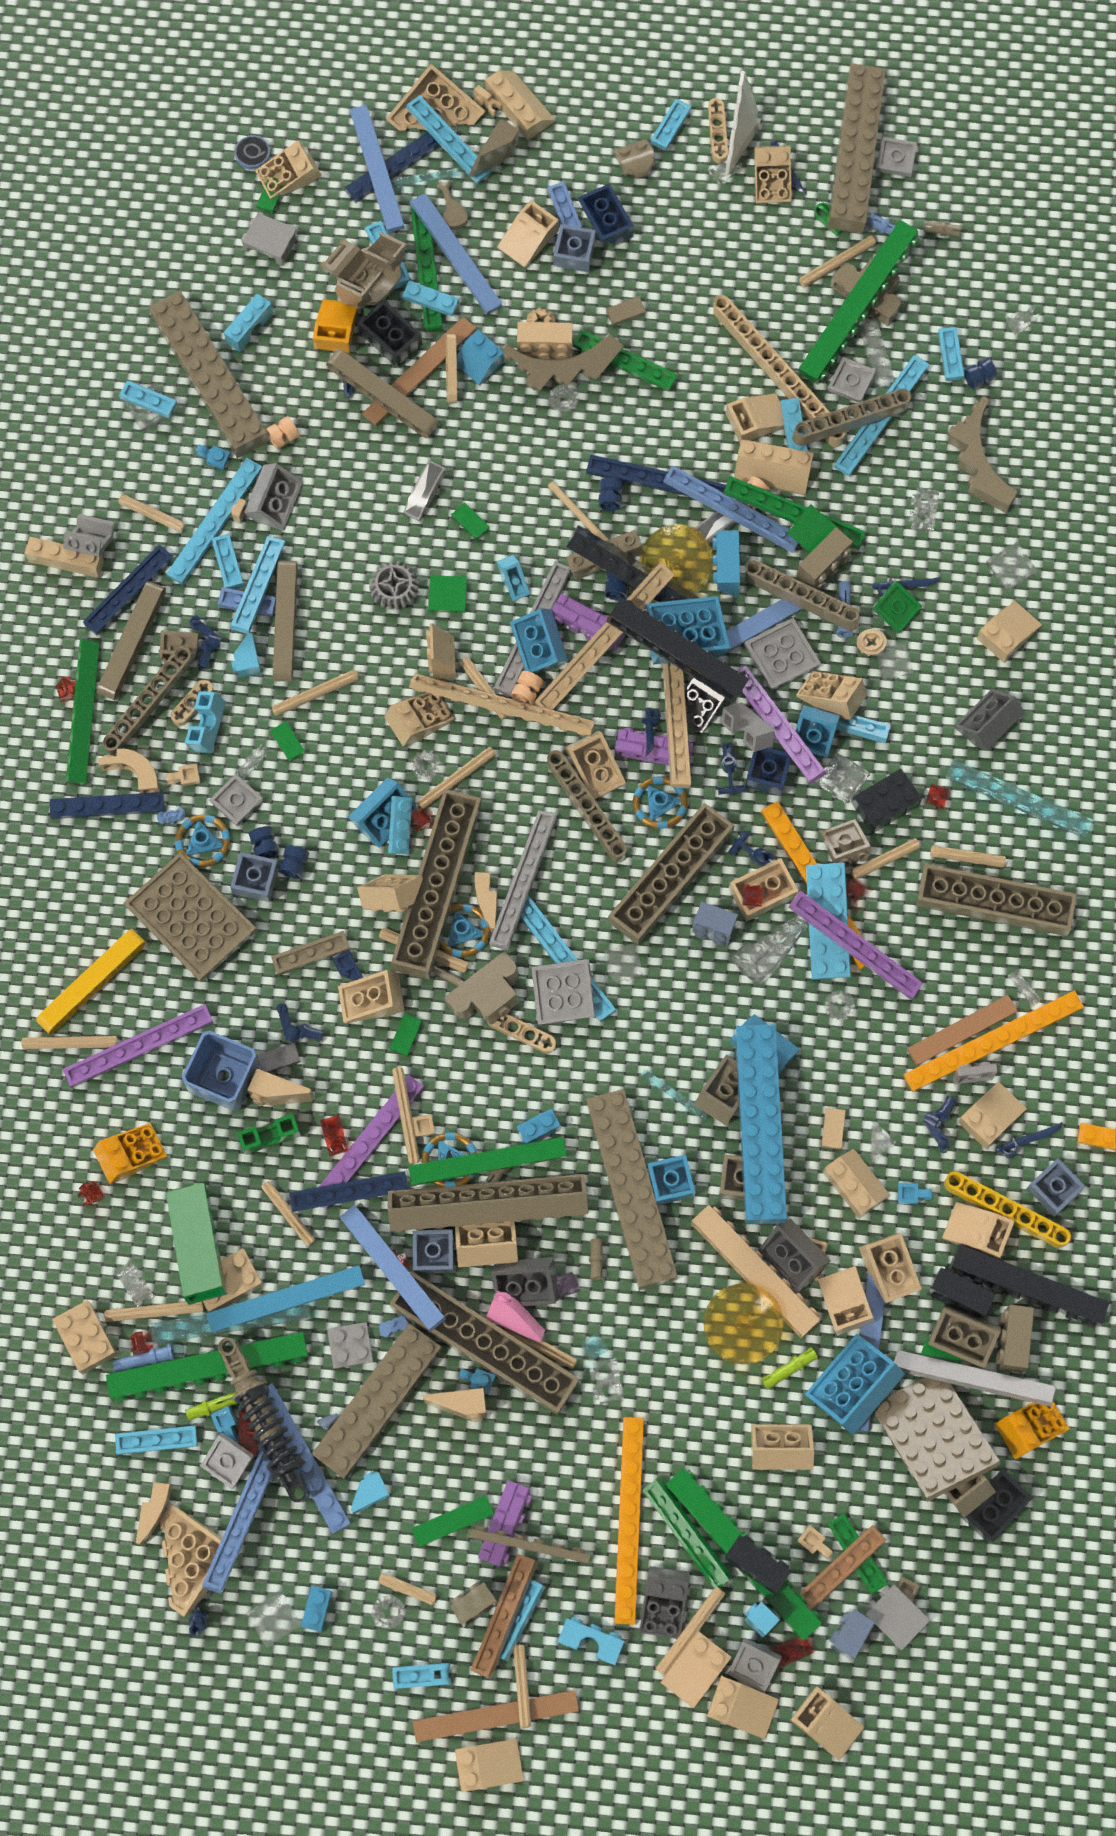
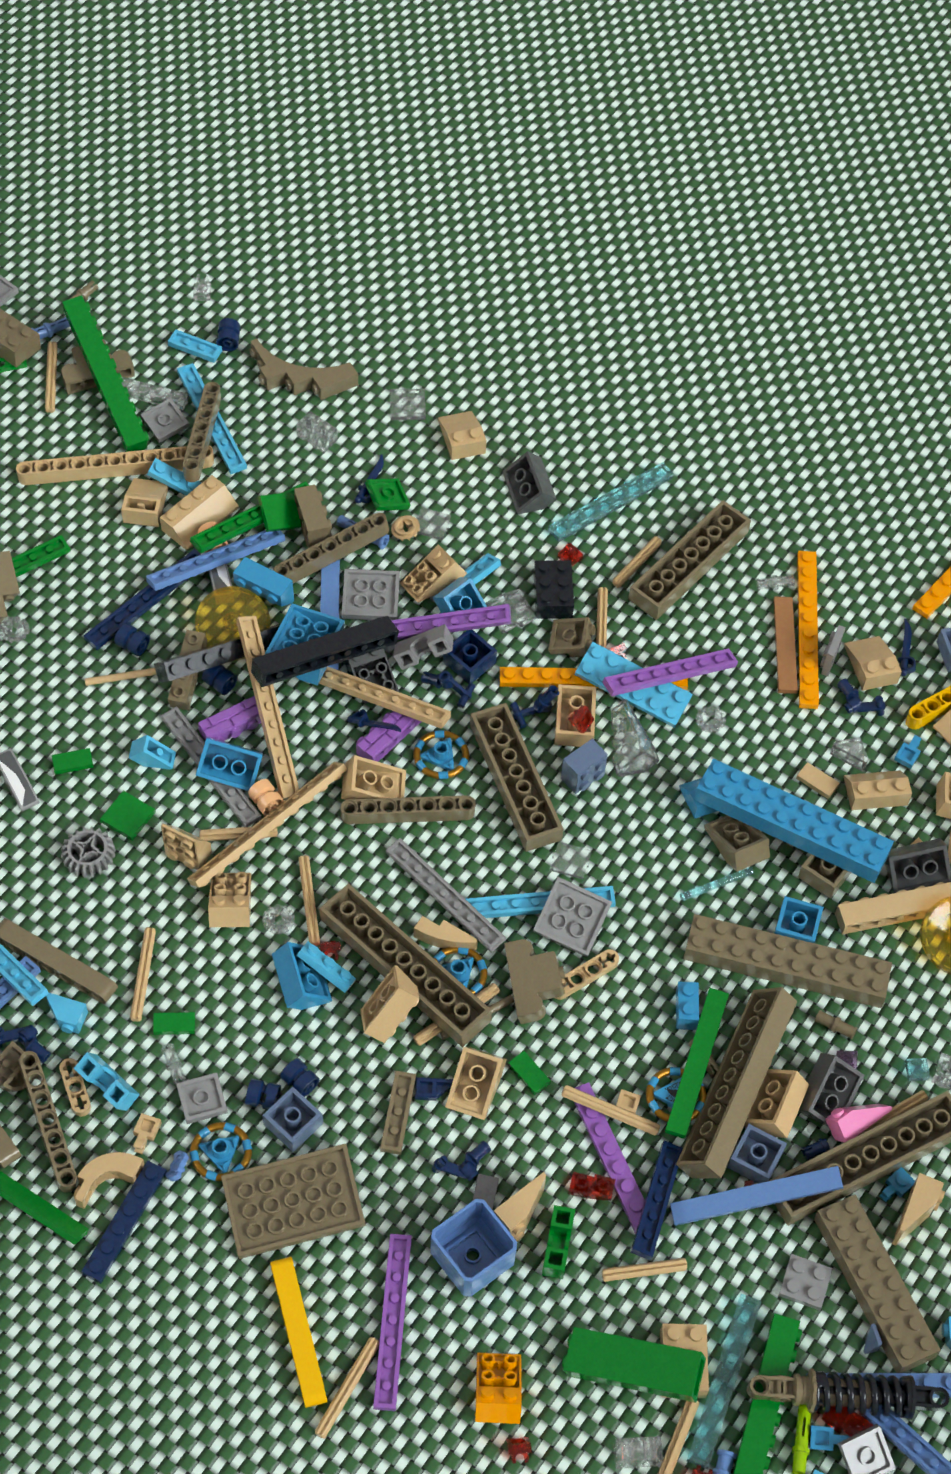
camera: 65 degrees left, 15 degrees down
dark azure tile [206,1265,365,1333] -> none
medium blue piece [379,1315,408,1338] -> none
none -> dark blue pin [801,1138,830,1160]

